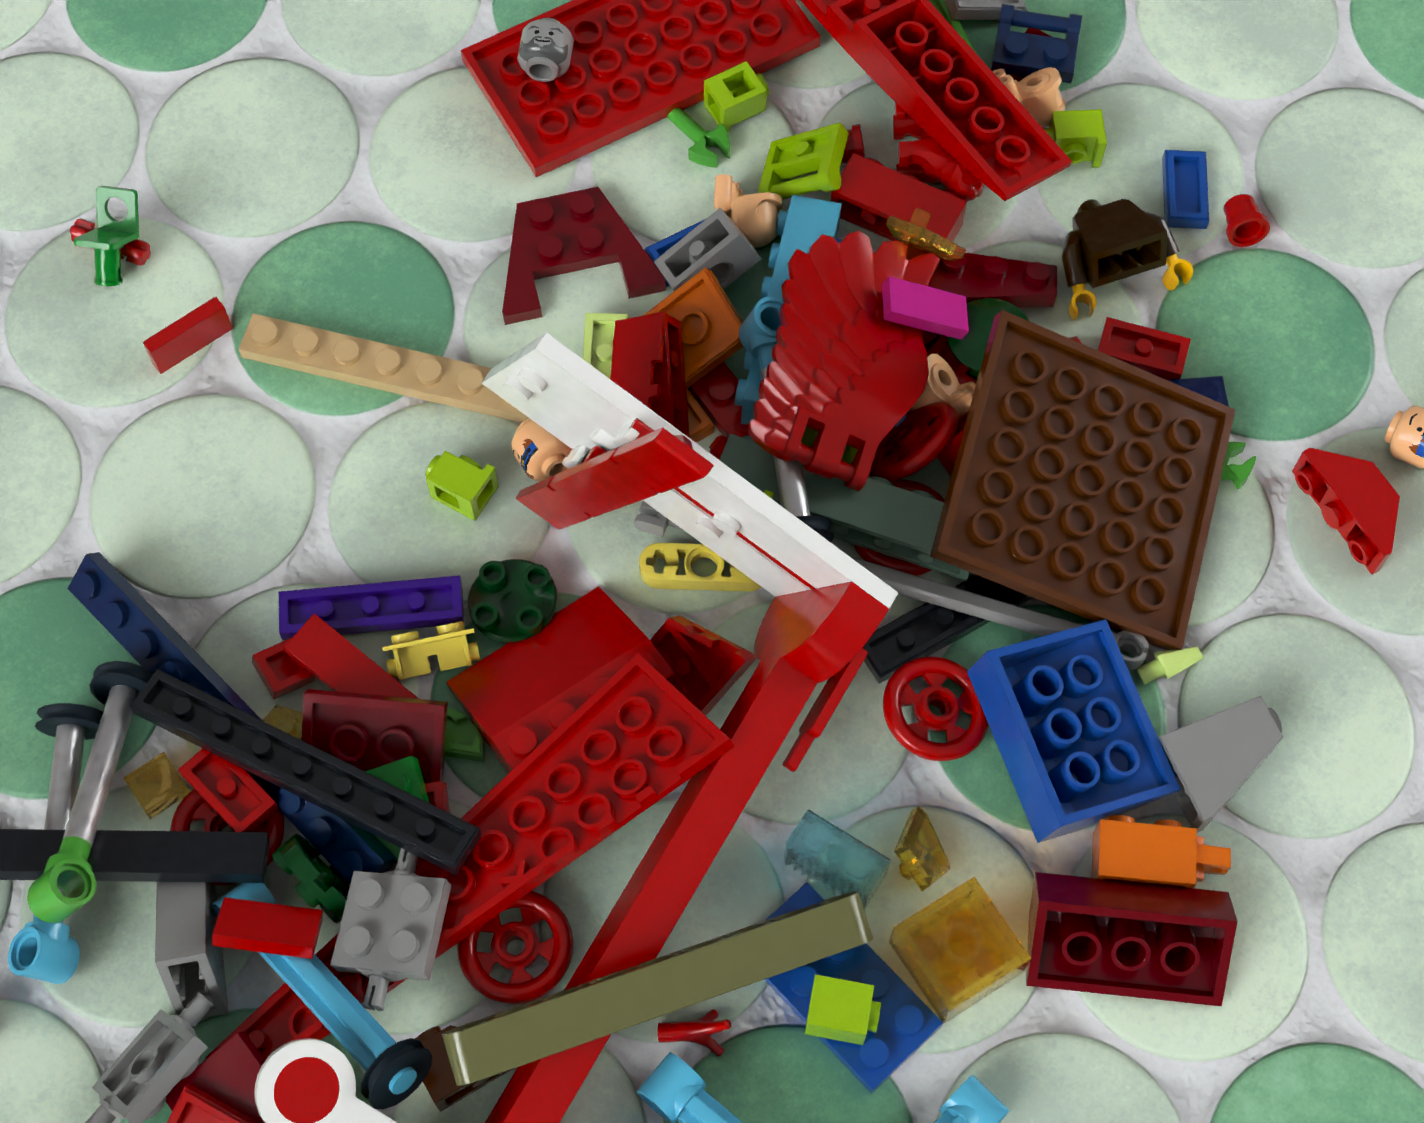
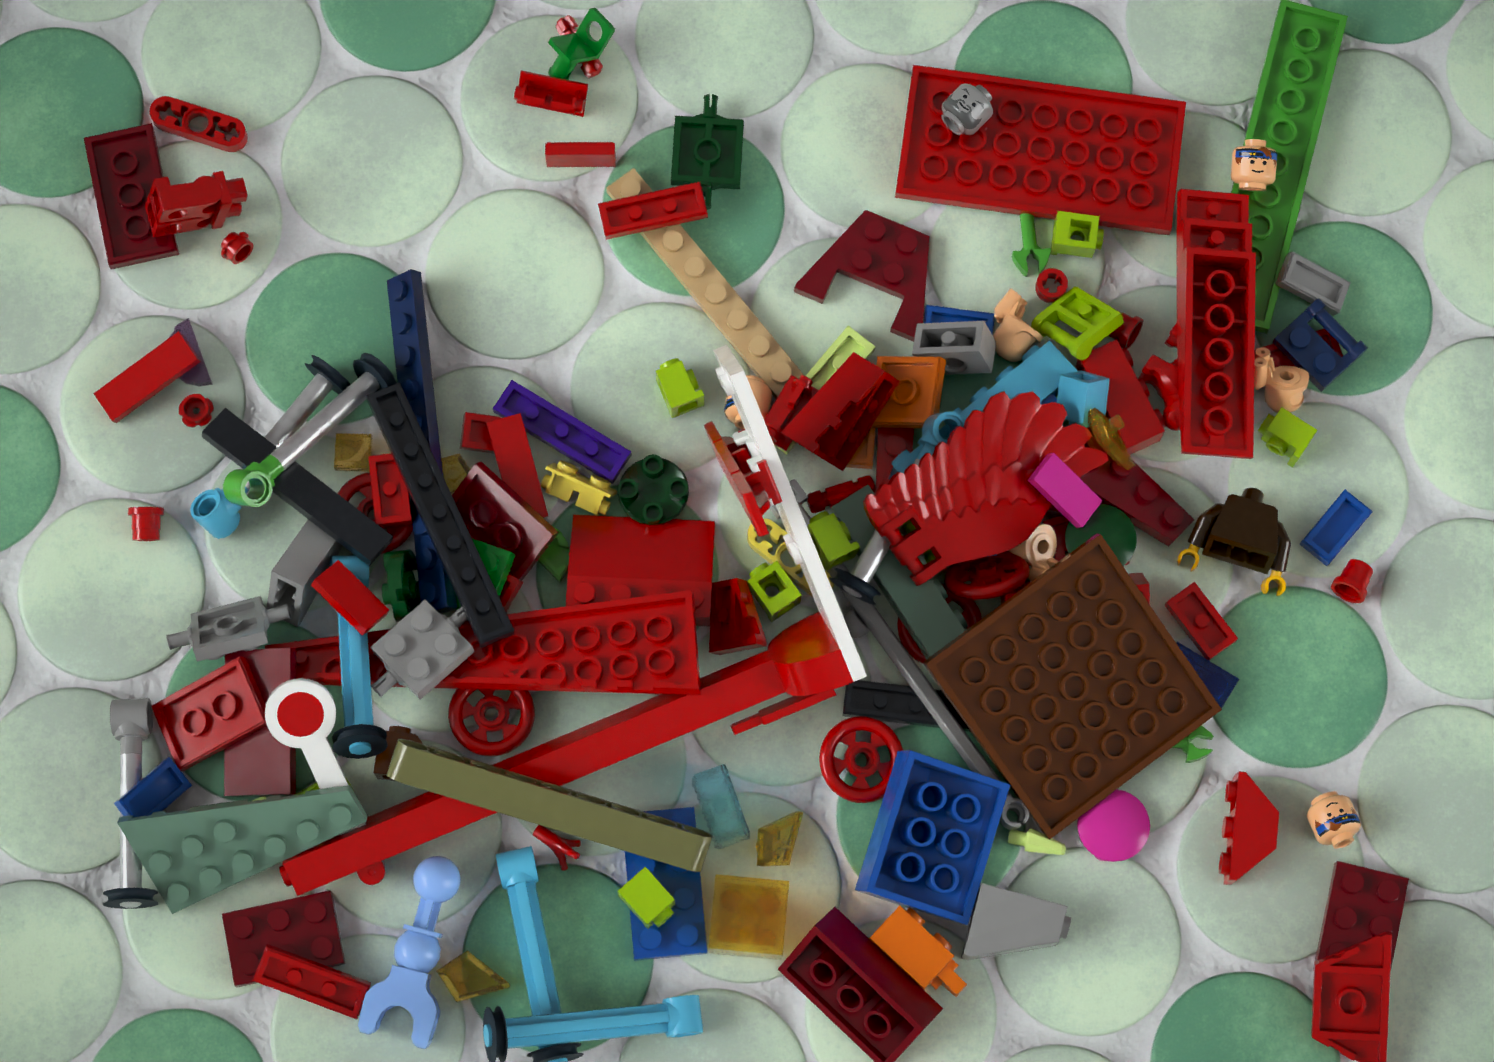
camera: 35 degrees right, 10 degrees up
none -> red hinge [514,70,588,117]
none -> red tile [598,182,708,240]
none -> dark green plate [671,94,744,210]
none -> lime brick [747,561,802,623]
none -> red bush [1035,268,1068,303]
none -> medium azure brick [1057,370,1110,428]
none -> dark pink dish [1077,789,1150,862]

